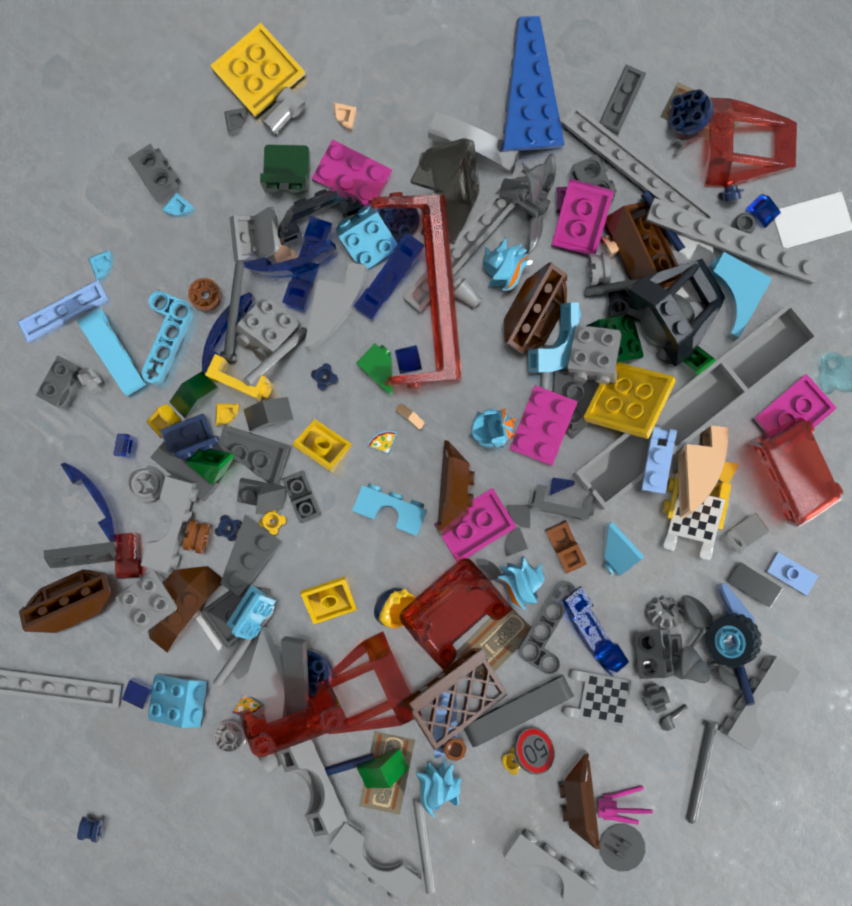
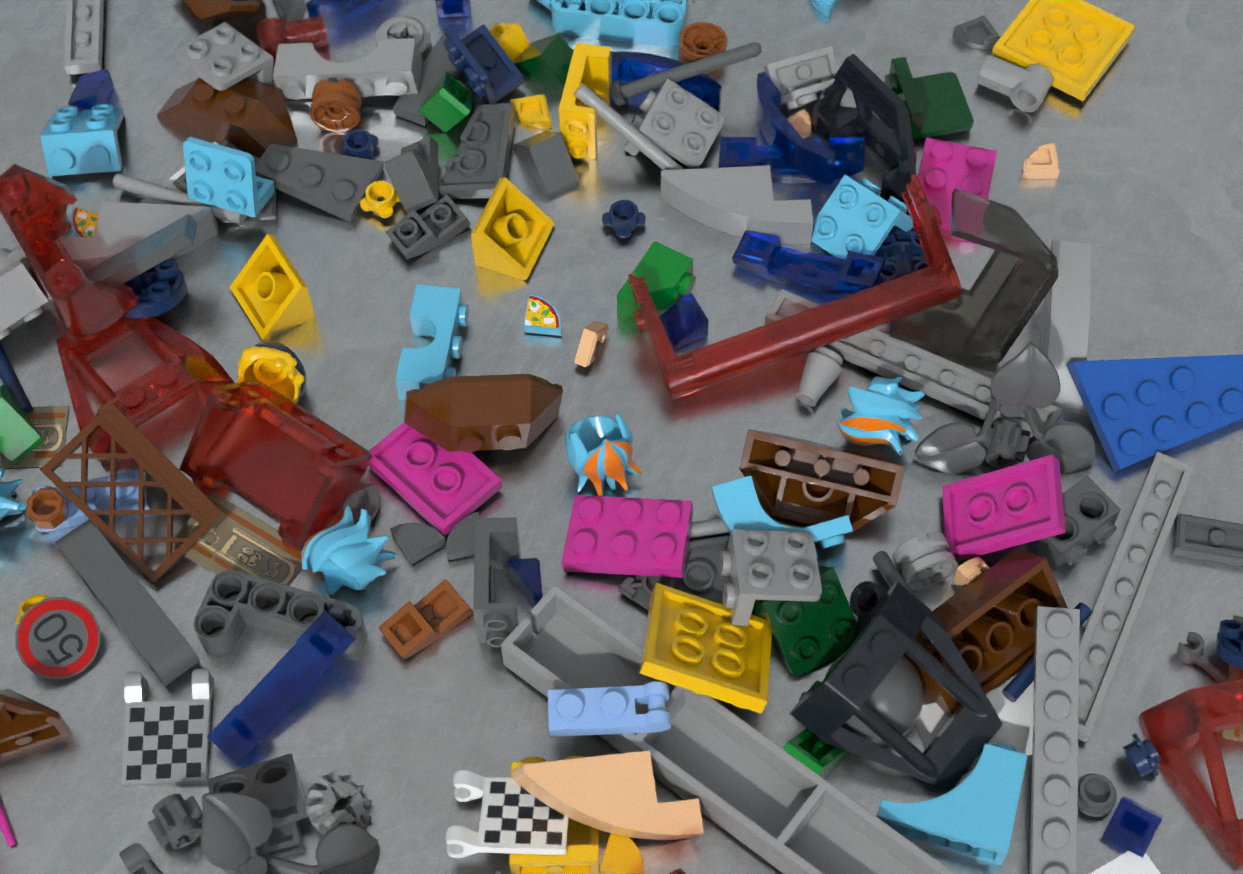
camera: 75 degrees right, 25 degrees down
medium azure slope [602,522,644,576] -> none

